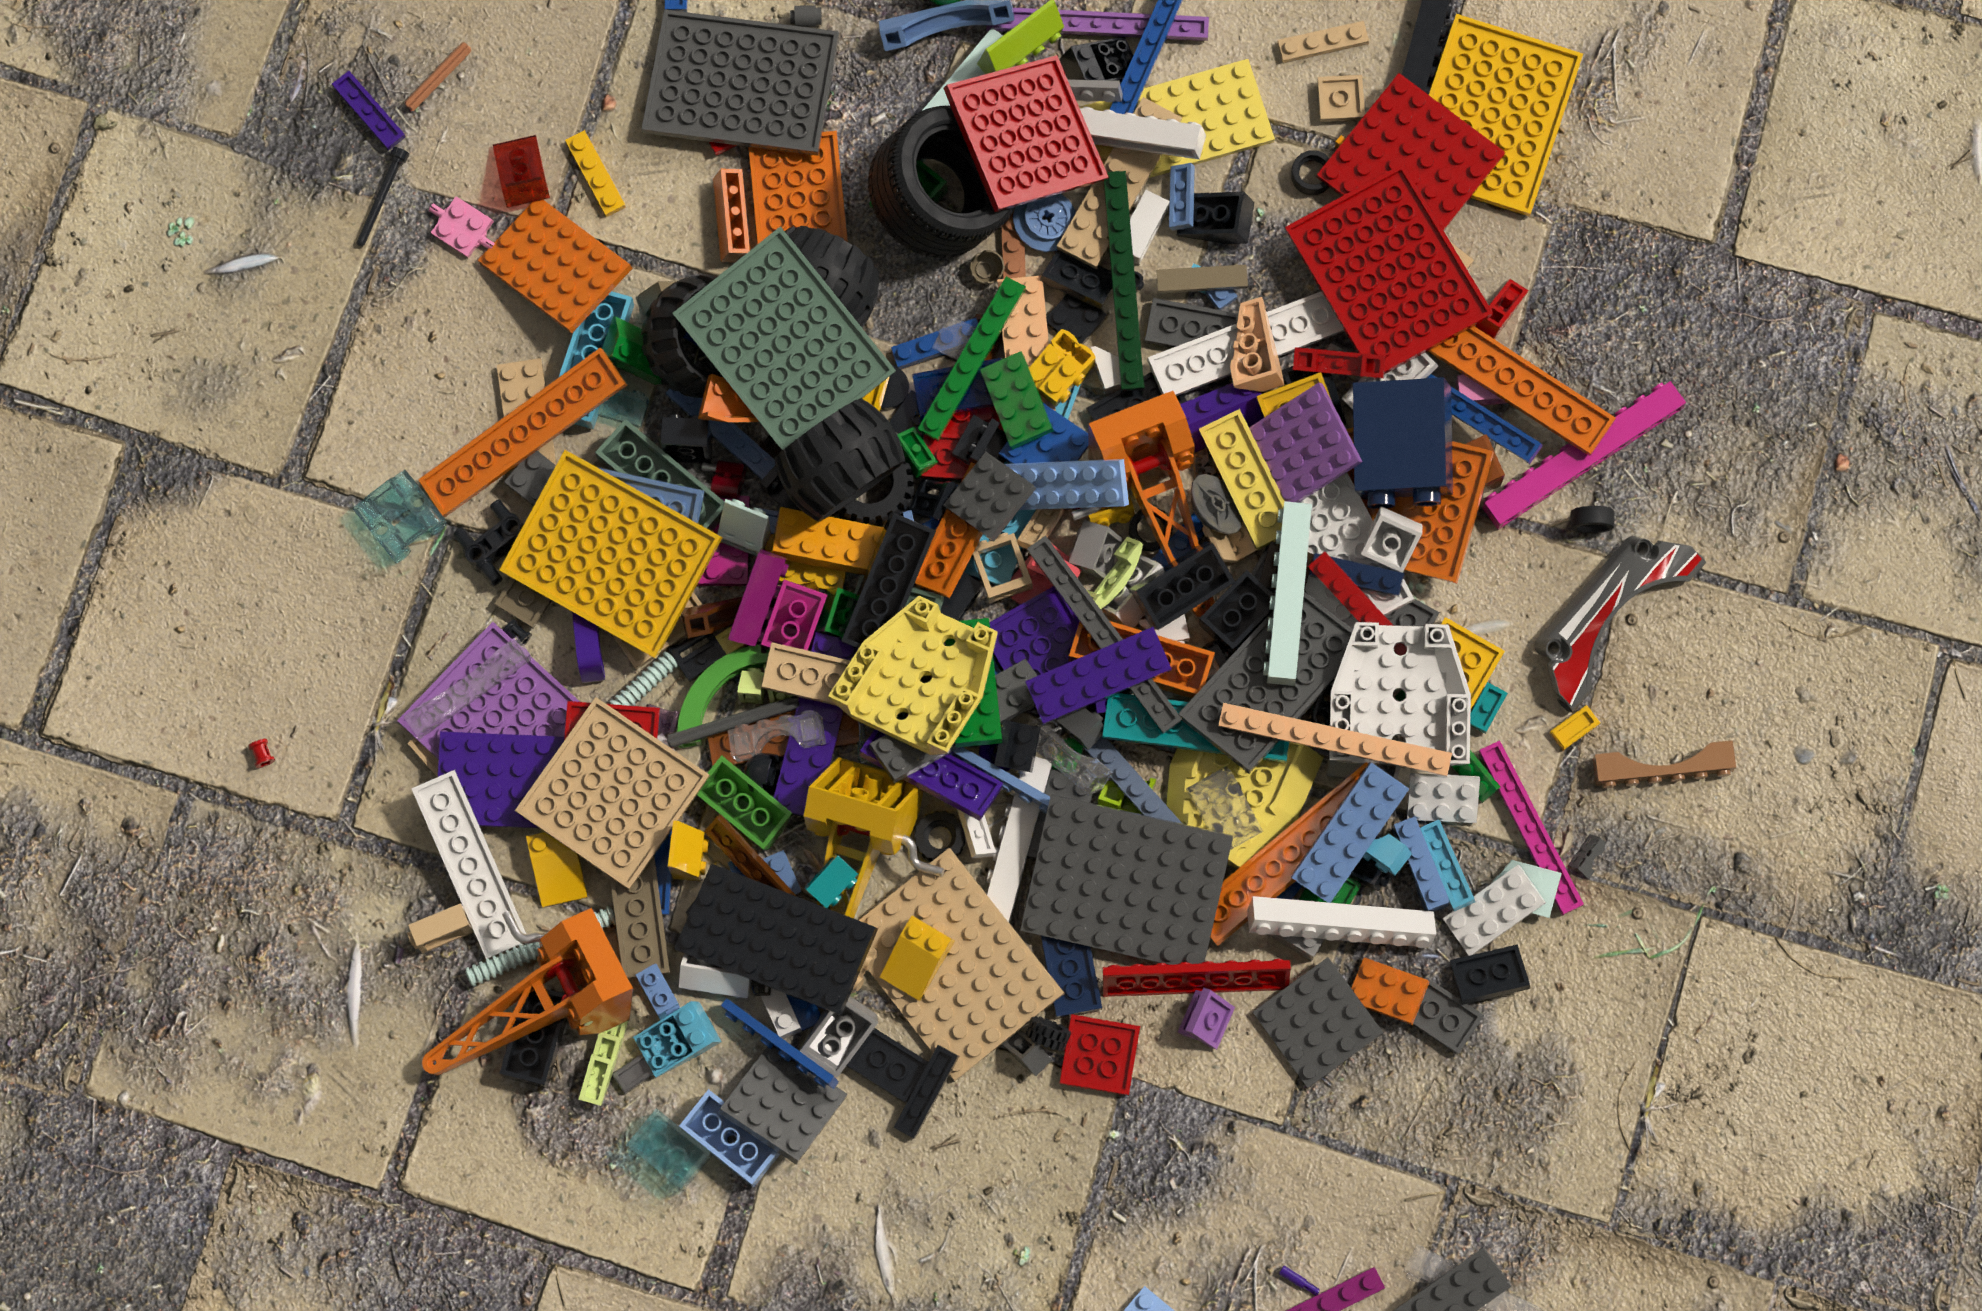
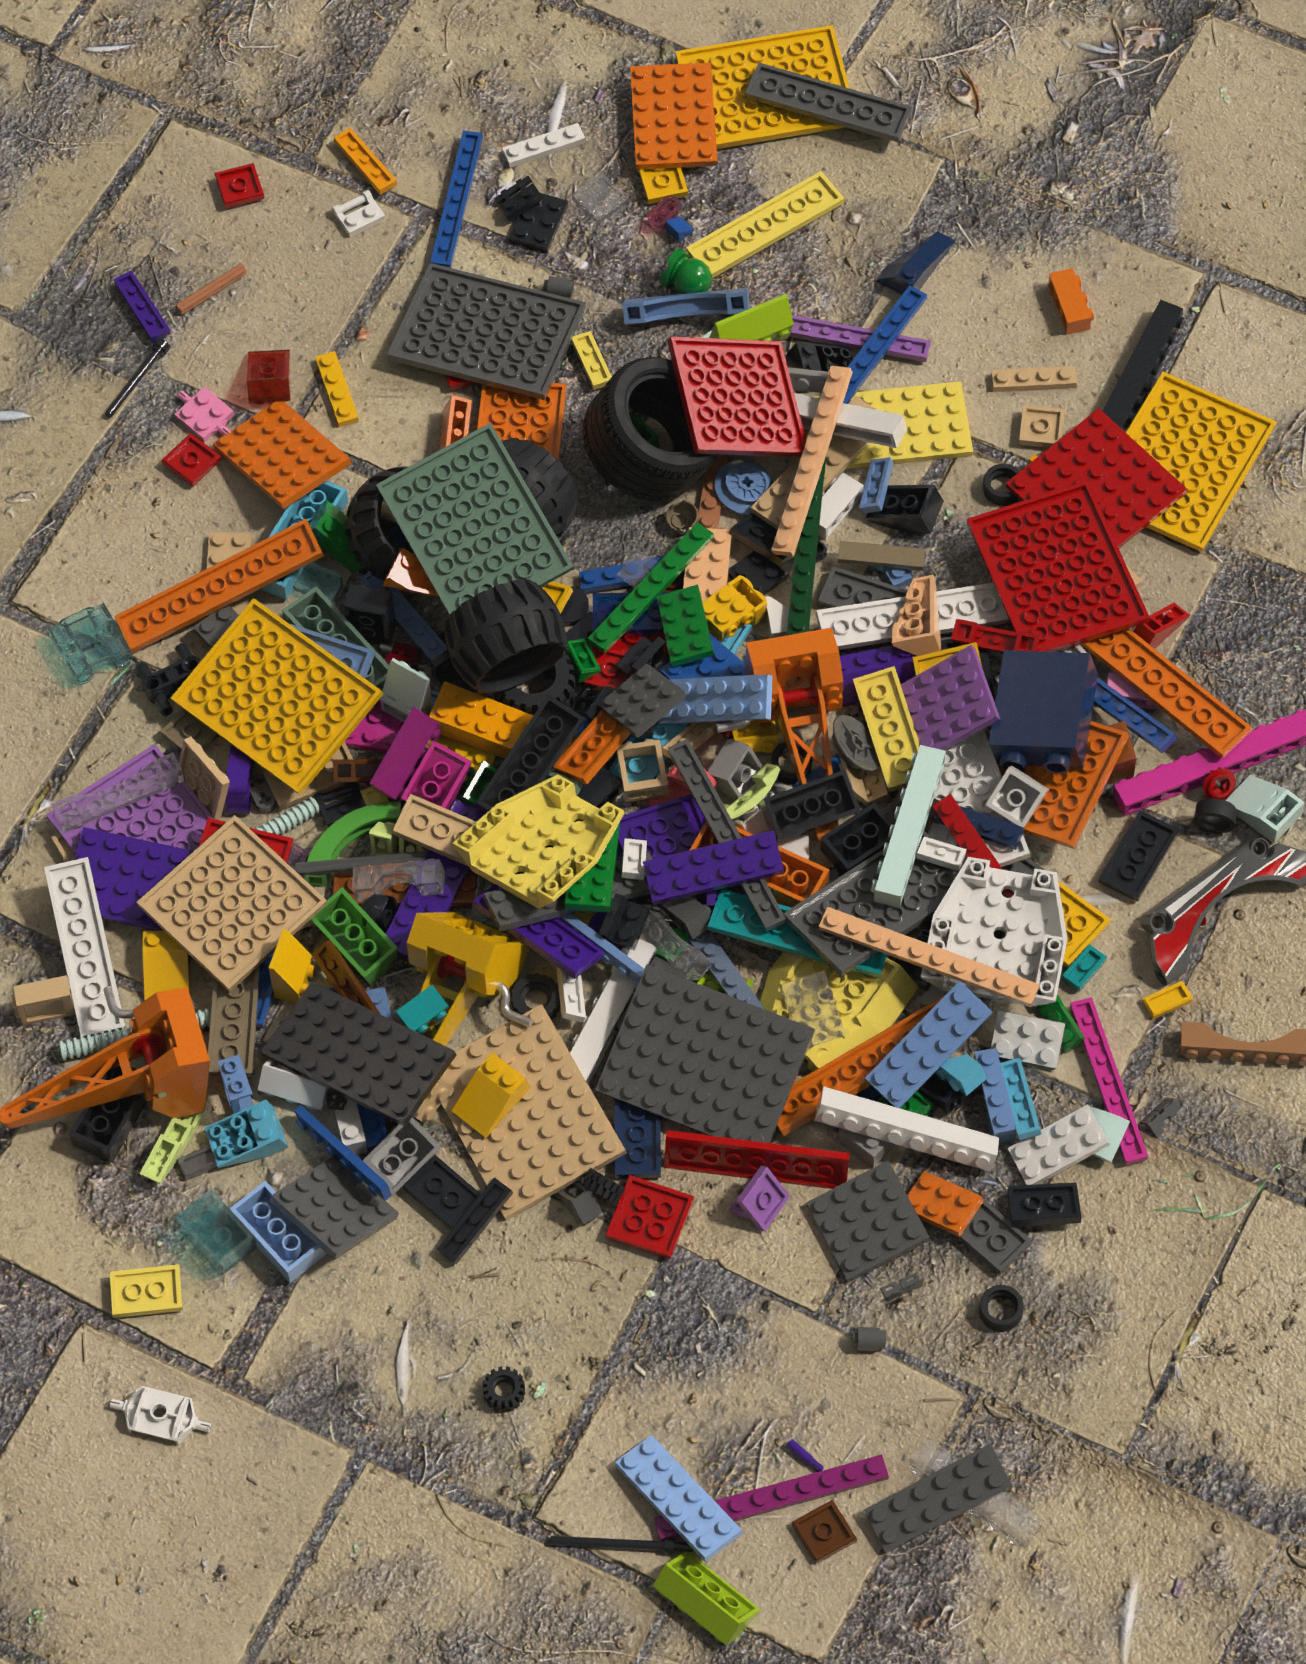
camera: 10 degrees right, 15 degrees down
none -> light yellow plate [110,1264,183,1318]
none -> red plate [161,433,222,487]
none -> tan plate [177,737,230,820]
none -> dark grey beam [250,774,276,814]
none -> black tyre [482,1366,525,1413]
none -> light yellow plate [571,331,612,390]
none -> white plate [621,839,647,880]
none -> light nougat plate [772,366,853,557]
none -> dark grey brick [852,1327,886,1351]
none -> dark grey piece [881,1272,924,1302]
none -> white plate [916,837,966,871]
none -> black tyre [979,1284,1024,1332]
none -> black plate [1099,810,1179,902]
none -> red gear [1202,767,1236,800]
none -> light aqua slope [1225,775,1305,843]

